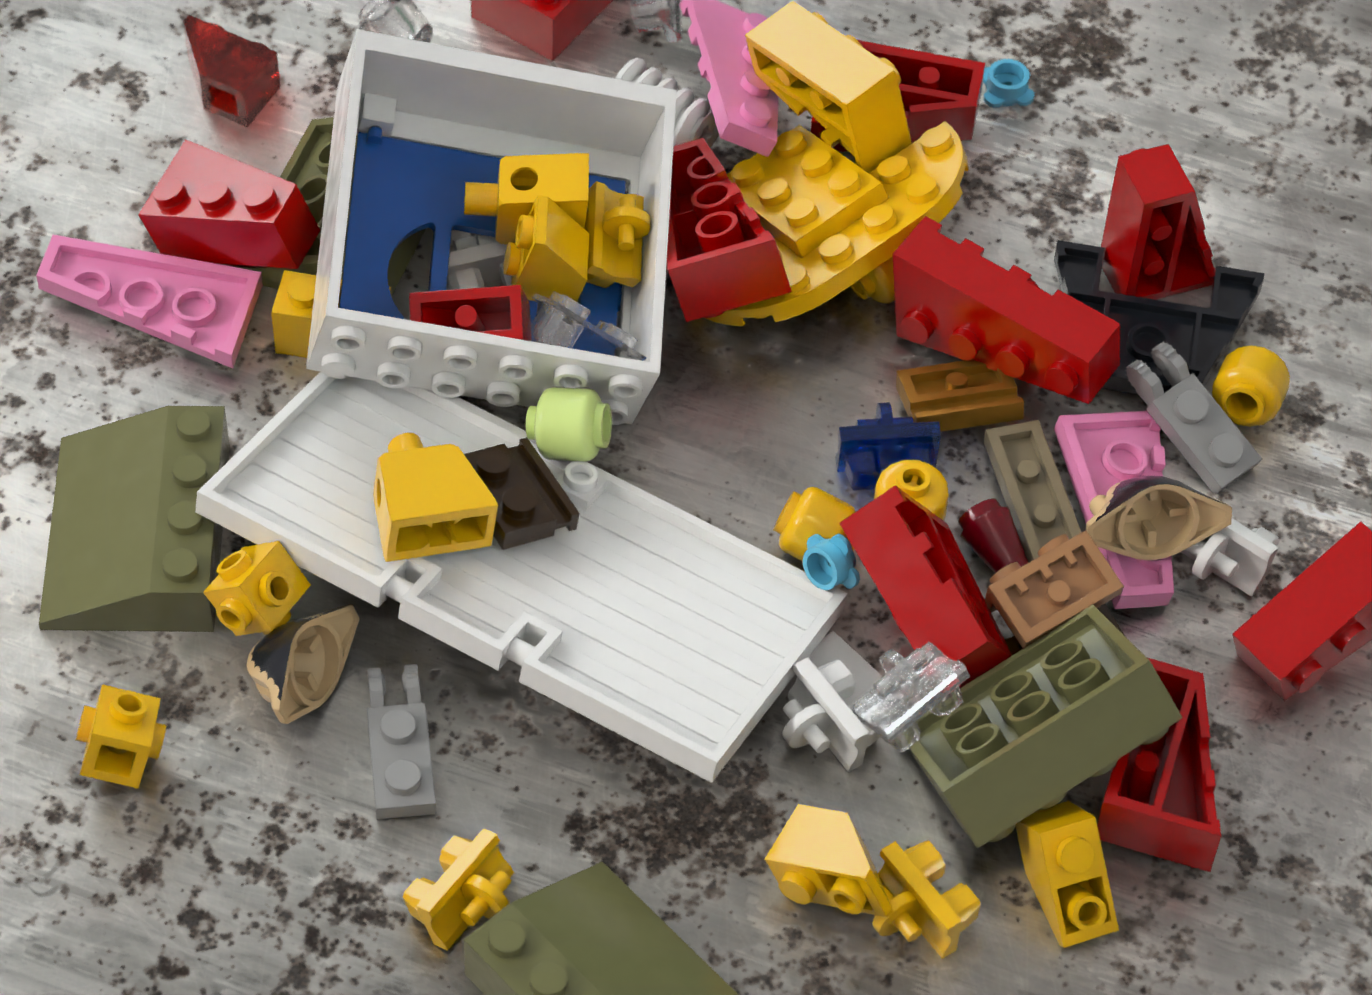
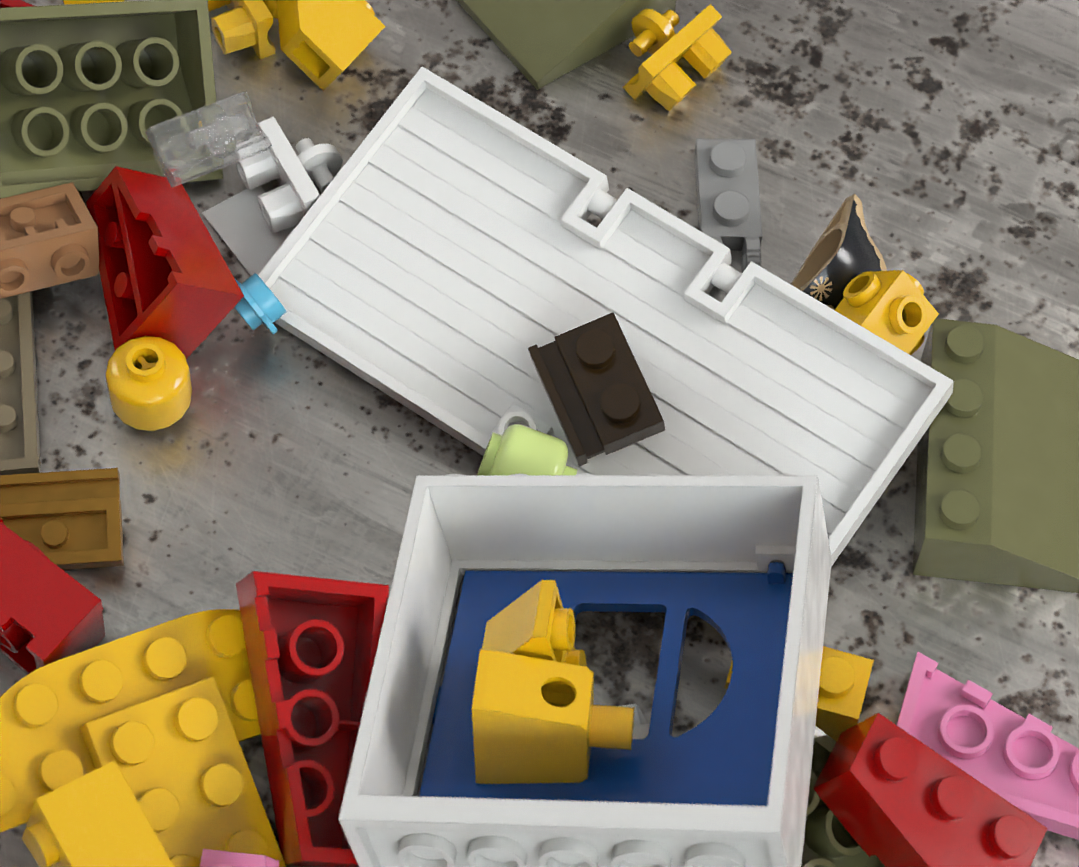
camera: 175 degrees left, 5 degrees up
yellow brick [76,684,166,789] -> none
yellow torso [373,433,498,562] -> none
red slope [409,285,531,341] -> none
clear hinge [531,291,647,361] -> none
yellow hips [585,181,651,288] -> none
yellow head [773,487,856,561] -> none
clear blue hips [835,402,941,491] -> none
dark red cone [958,498,1029,573] -> none

